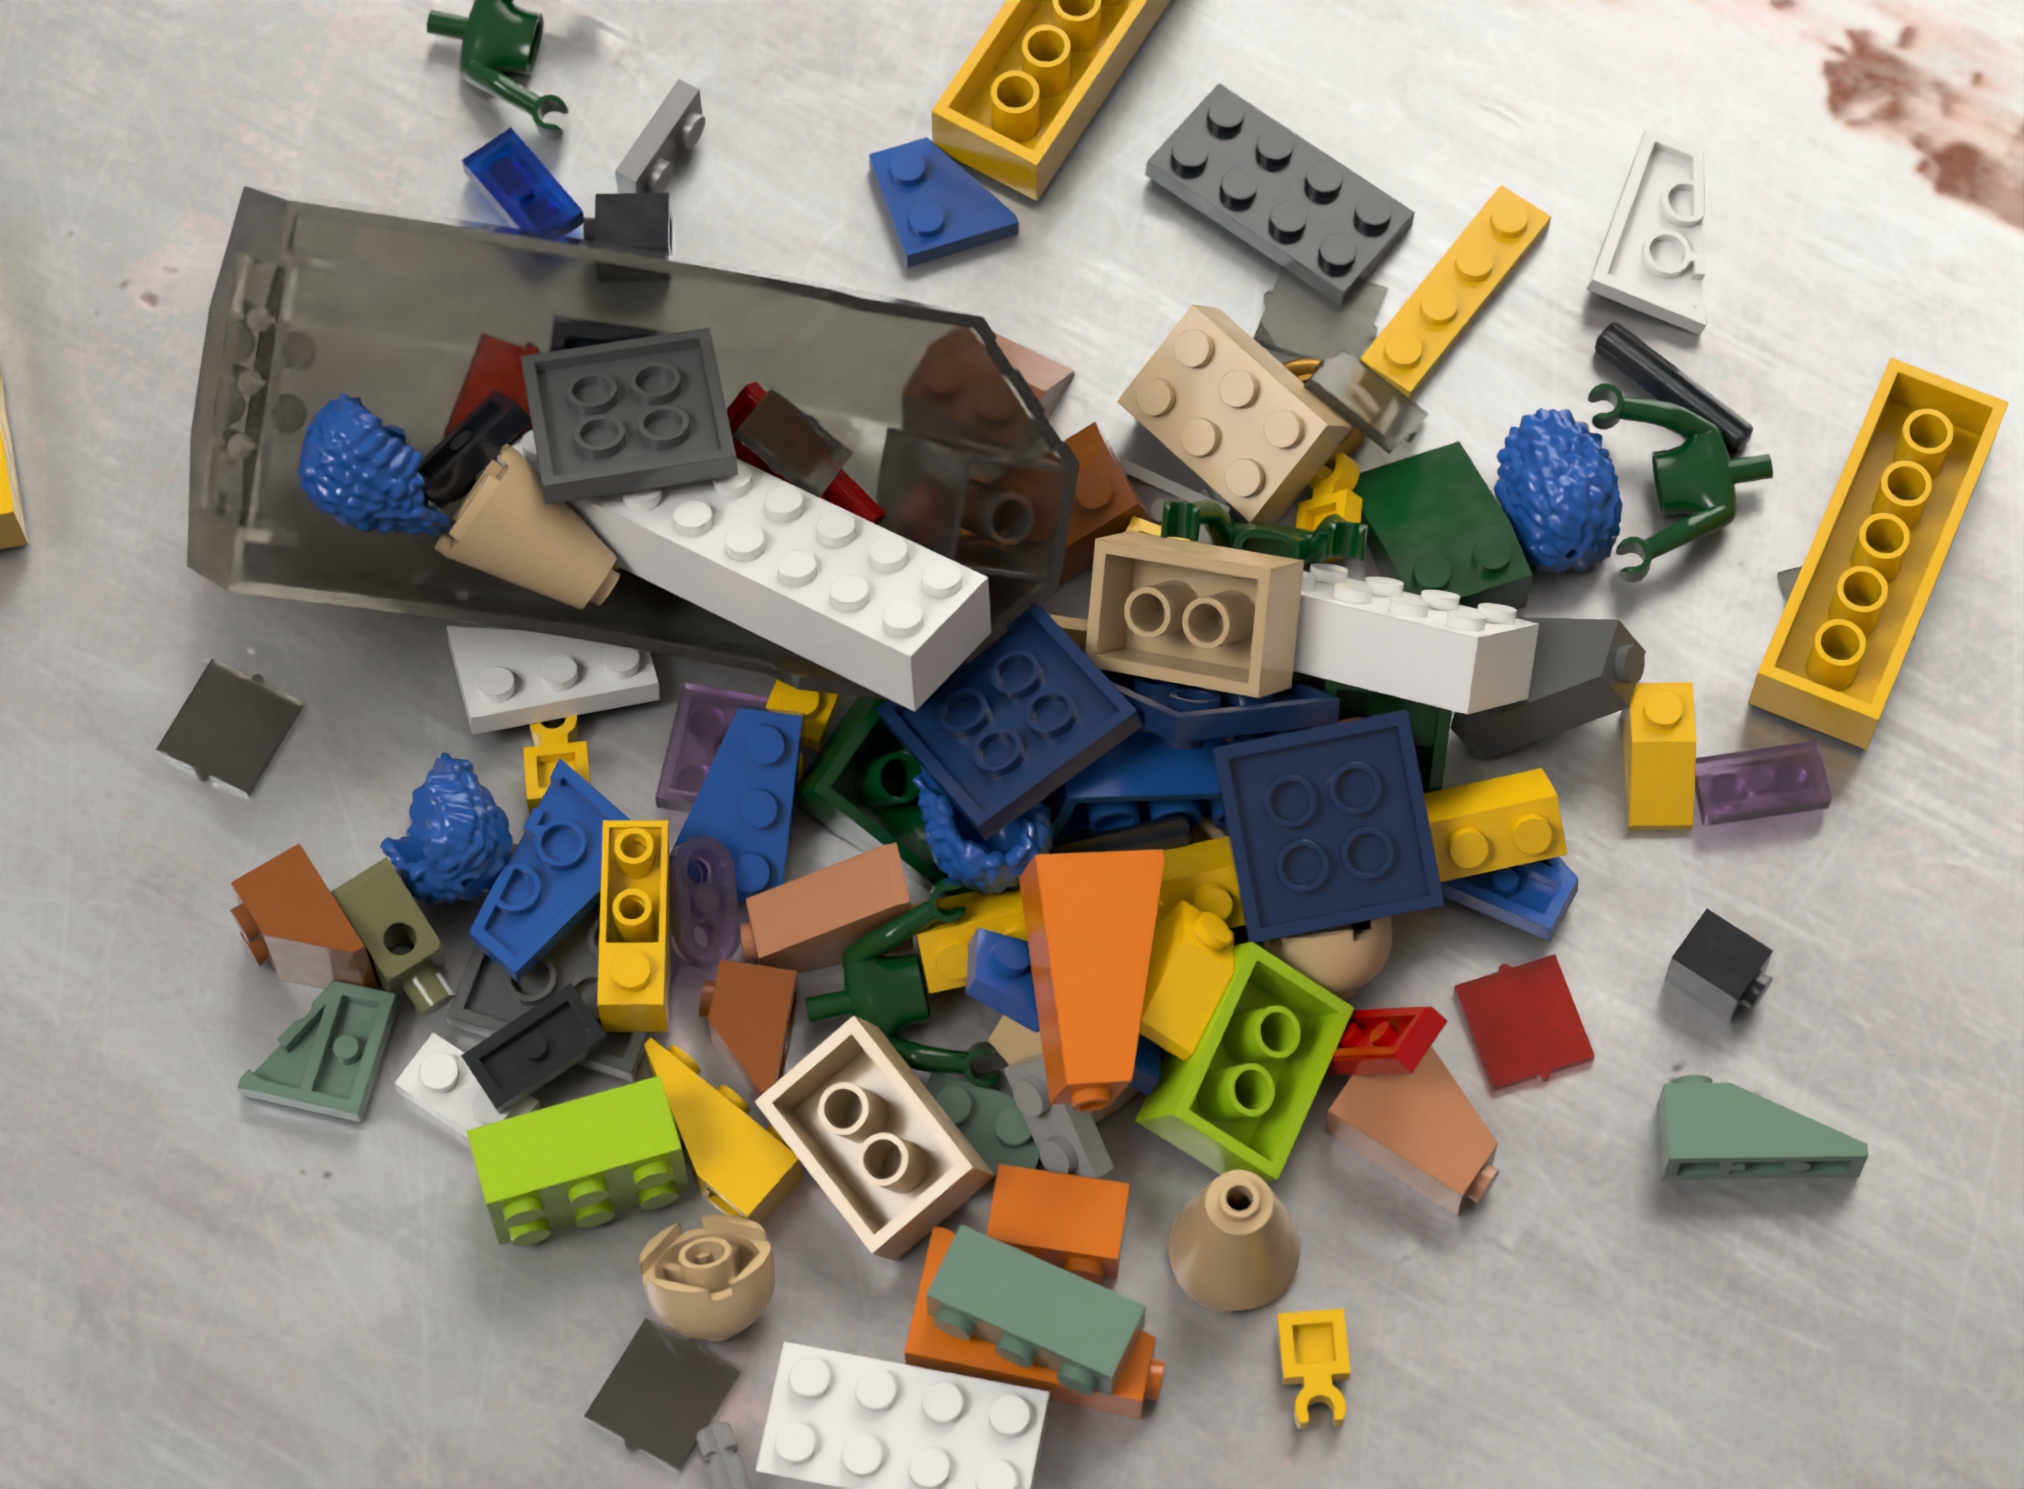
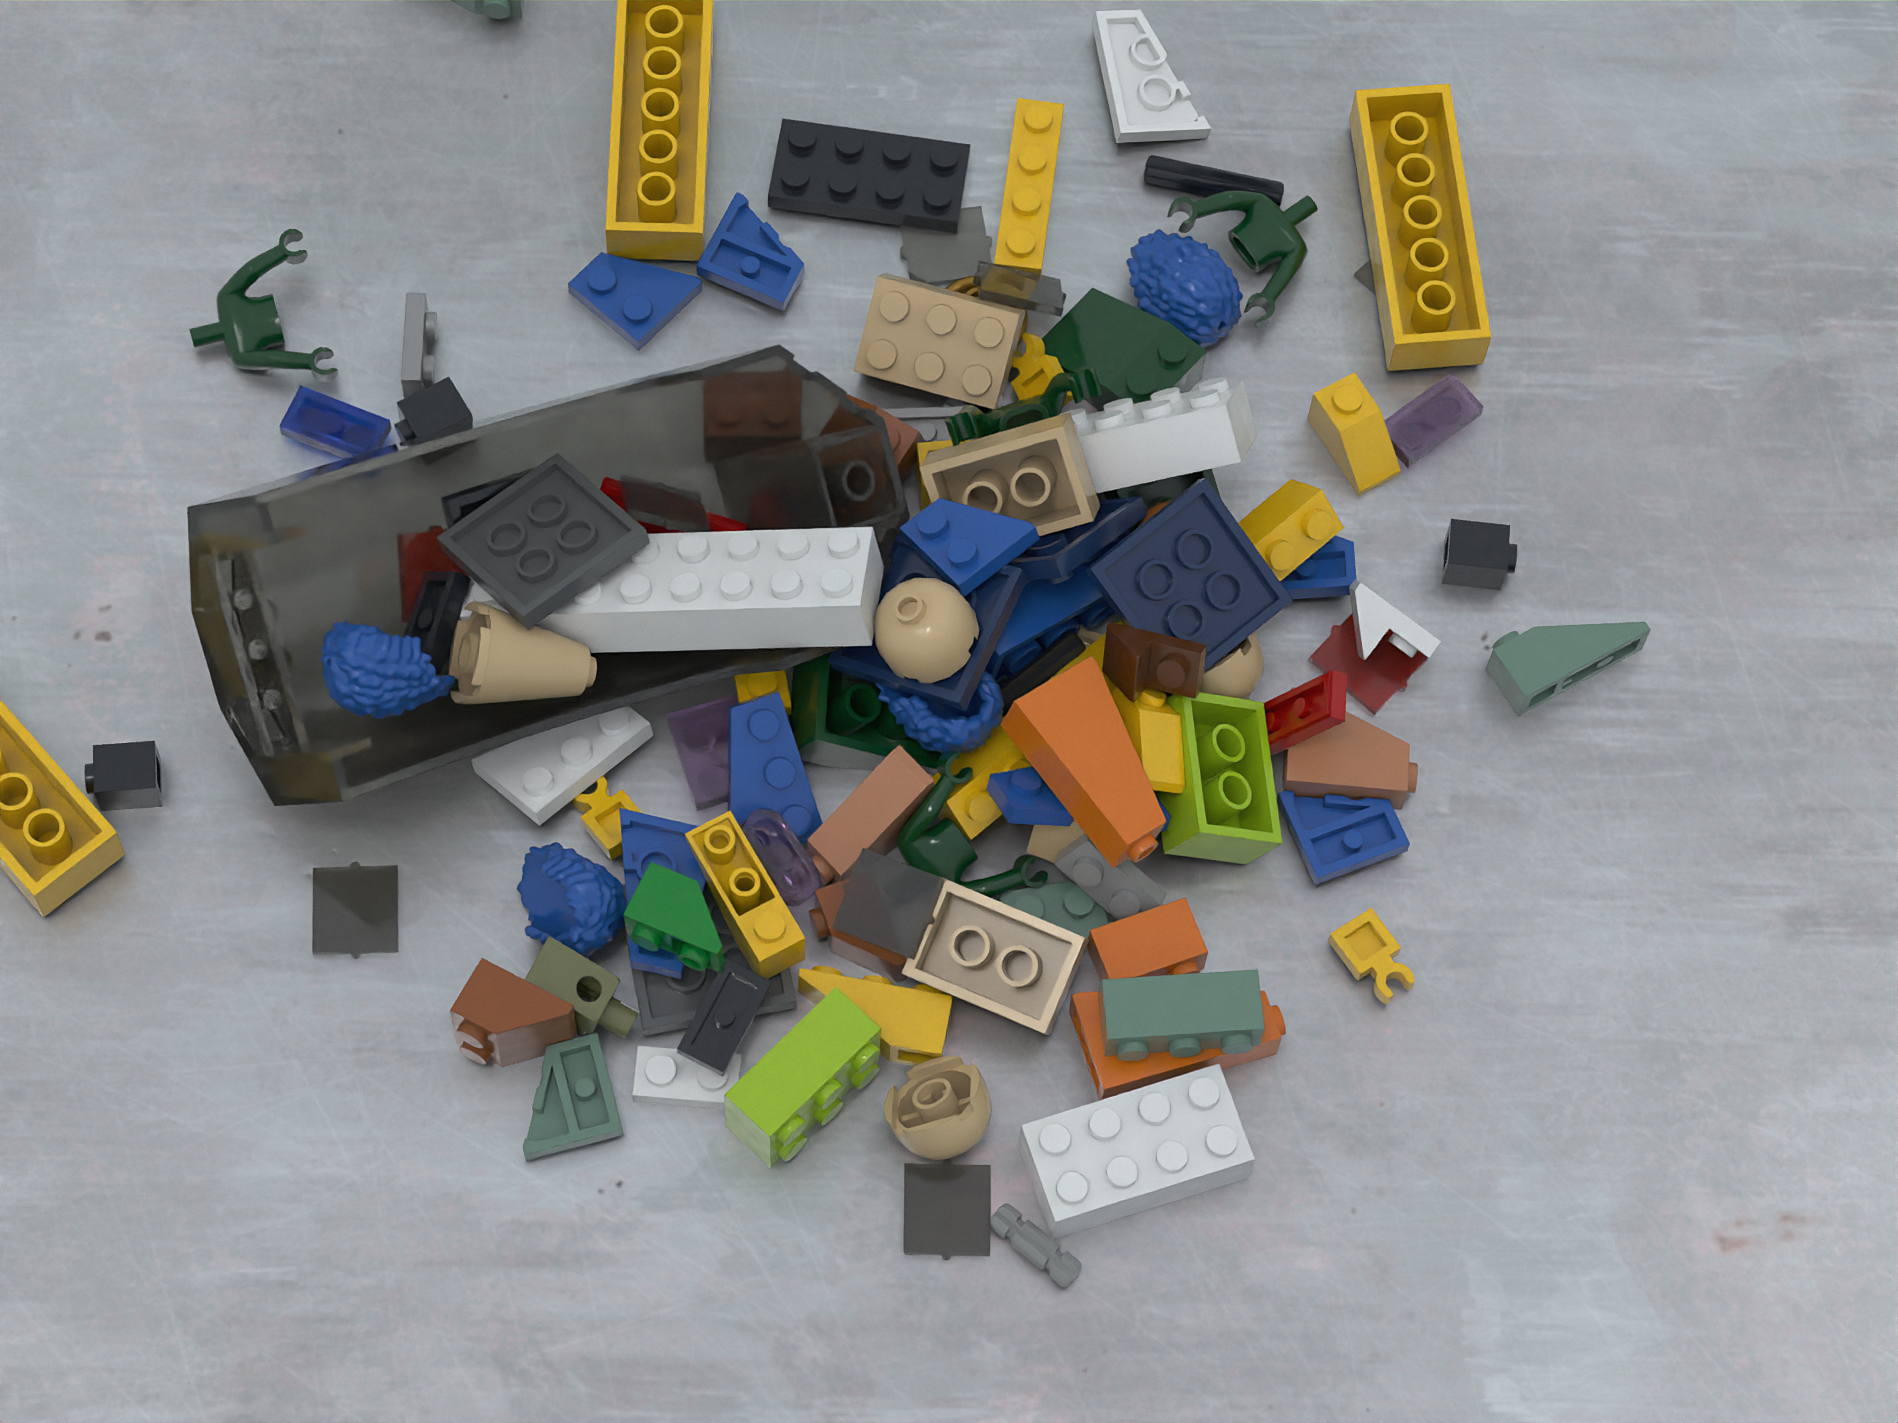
camera: 35 degrees left, 0 degrees up
tan cone [1168,1170,1301,1313] -> none
dark grey slope [1450,617,1646,759] -> none
none -> black brick [84,741,163,811]
none -> green slope [623,862,726,973]
none -> blue wing [696,192,805,311]
none -> clear smoke piece [832,848,946,960]
none -> tan cylinder [874,578,979,683]
none -> blue wing [900,498,1040,597]
none -> reddish brown slope [1102,622,1207,702]
none -> blue wing [1277,791,1410,885]
none -> white slope [1349,580,1441,660]

